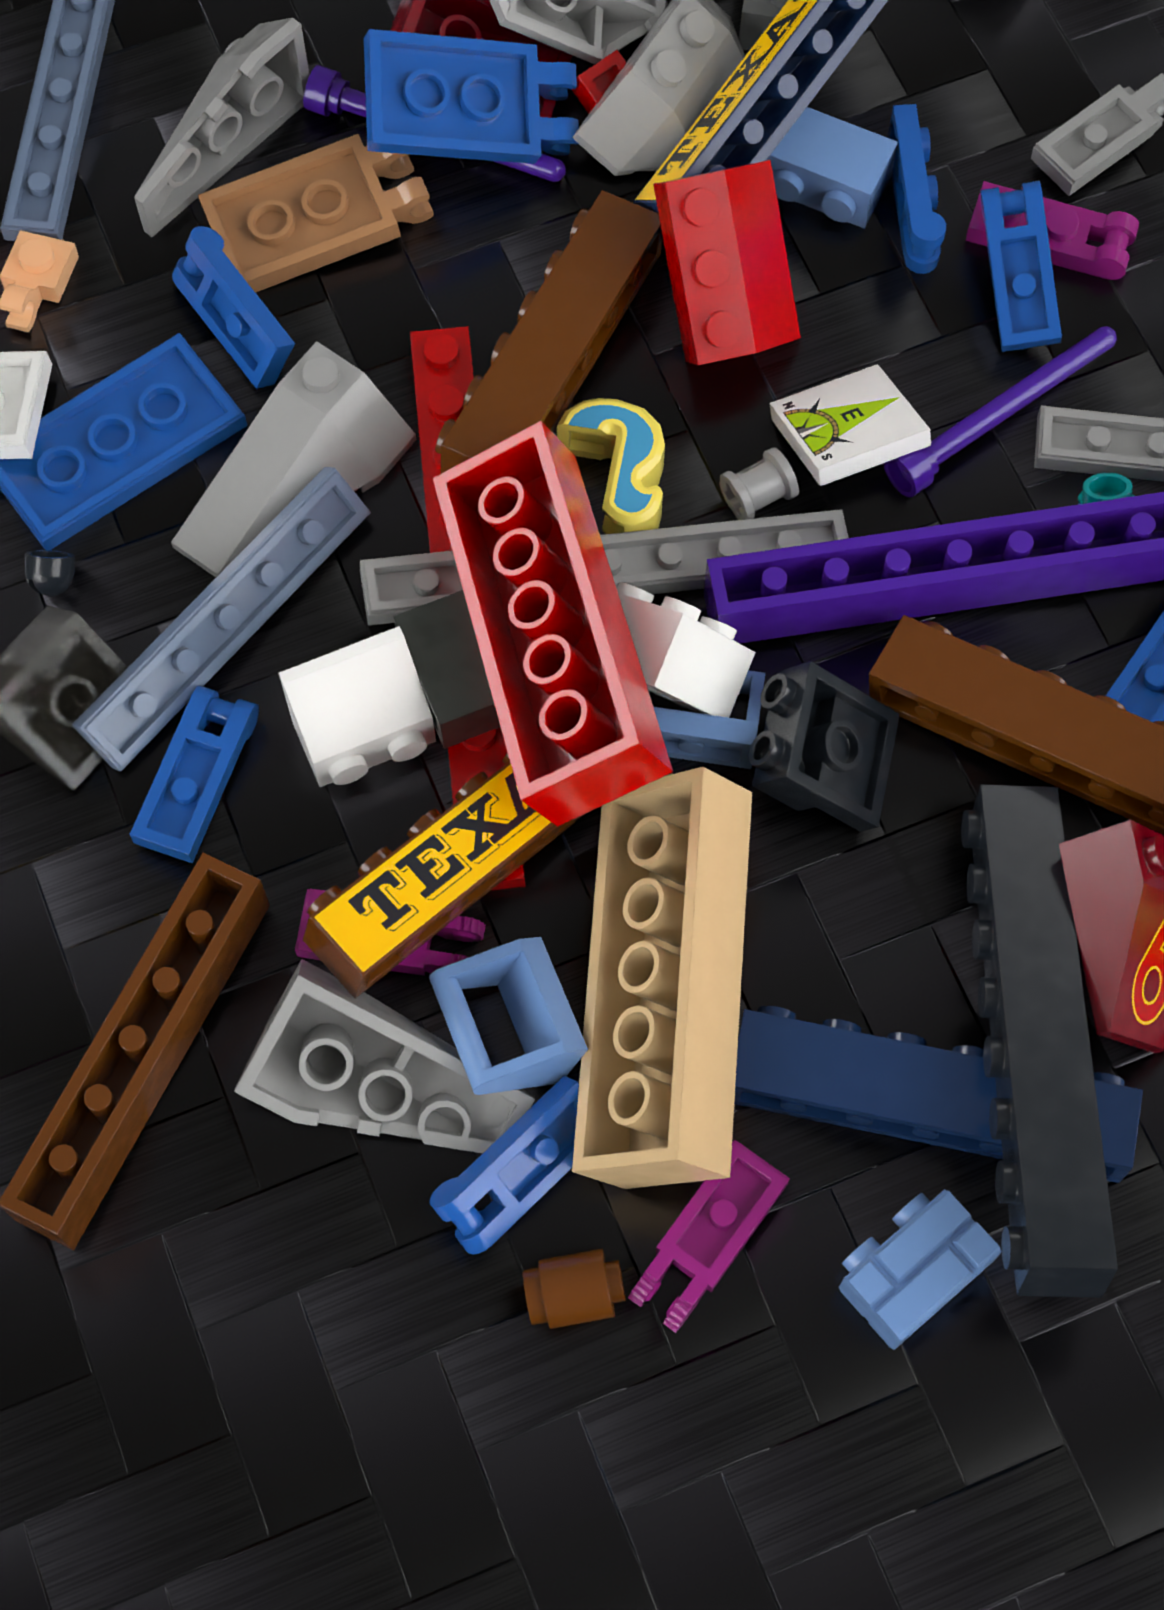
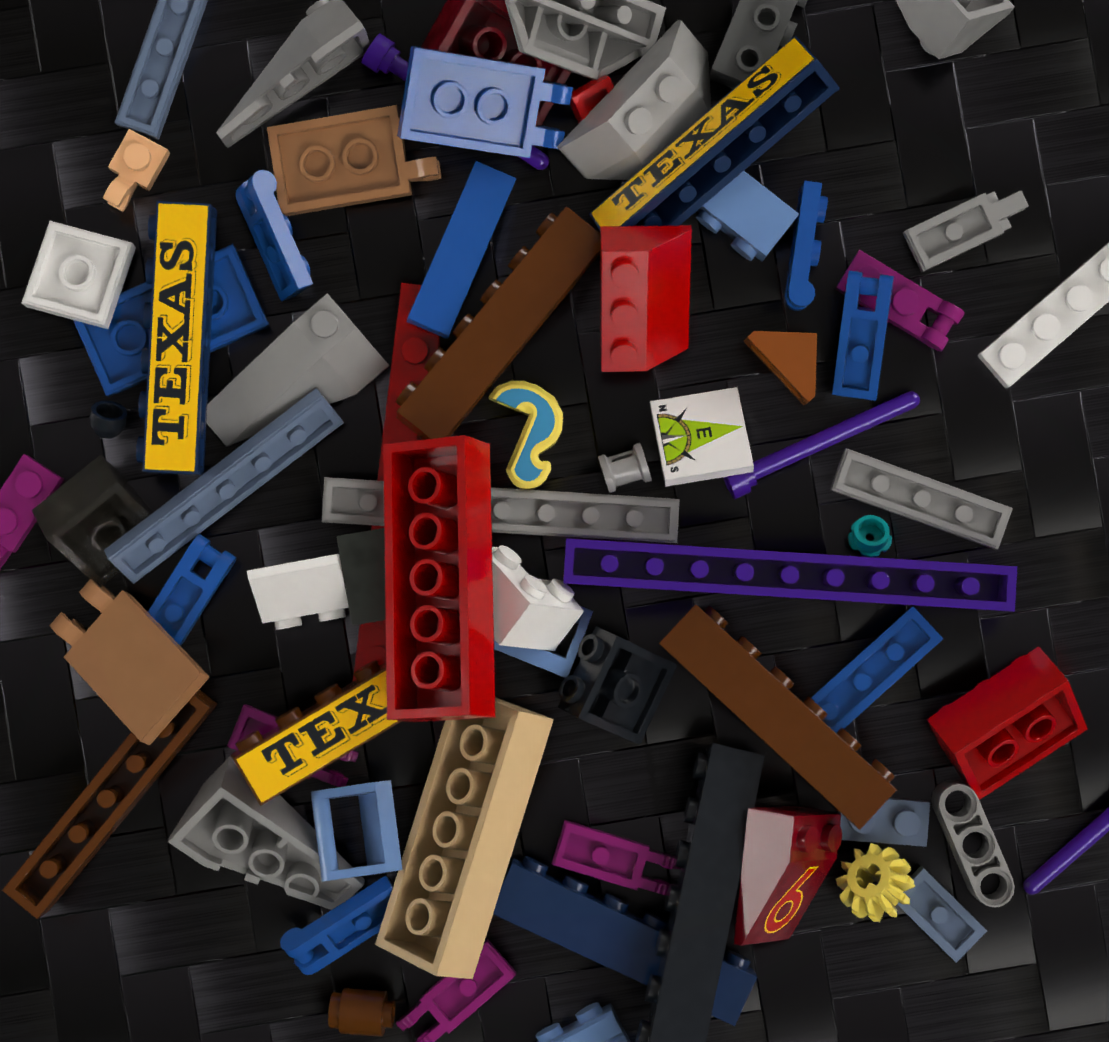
camera: 10 degrees right, 20 degrees up
none -> medium nougat tile [49,579,210,745]
none -> brick [136,201,217,475]
none -> blue tile [407,161,517,339]
none -> magenta hinge [552,820,680,895]
none -> dark orange slope [744,331,817,405]

